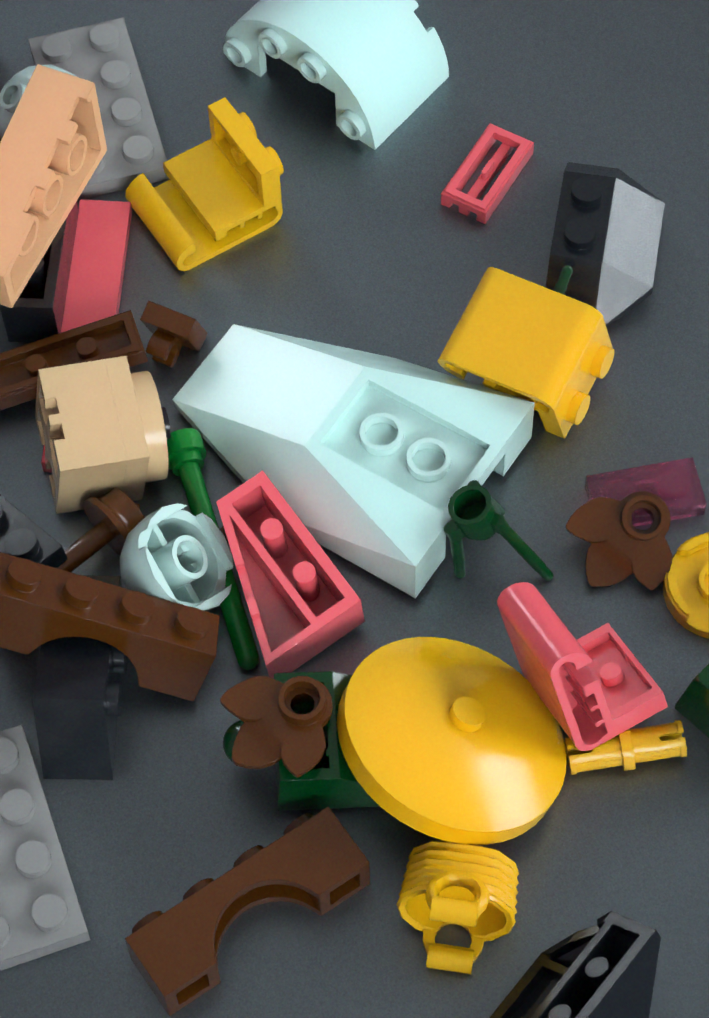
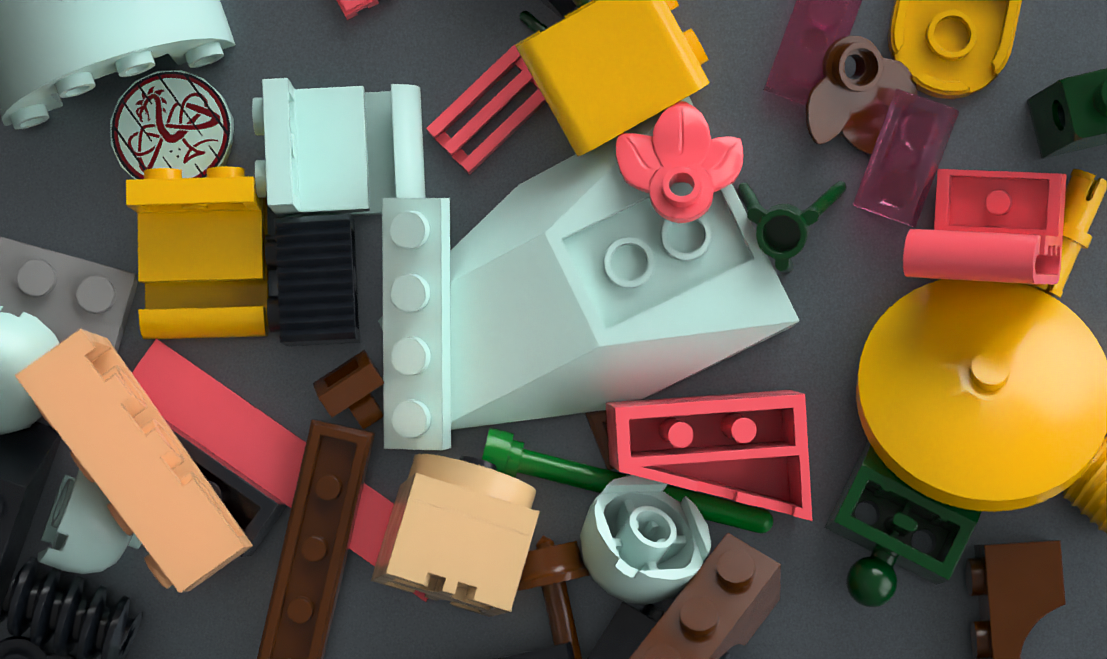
camera: 55 degrees left, 25 degrees up
reddish brown plate [220,675,333,777] -> none
none -> tile [110,70,234,179]
none -> light aqua piece [252,78,426,218]
none -> black brick [264,214,360,346]
none -> light aqua plate [382,198,451,451]
none -> coral tile [426,44,546,175]
none -> coral plate [616,101,743,223]
none -> clear pink plate [853,88,959,228]

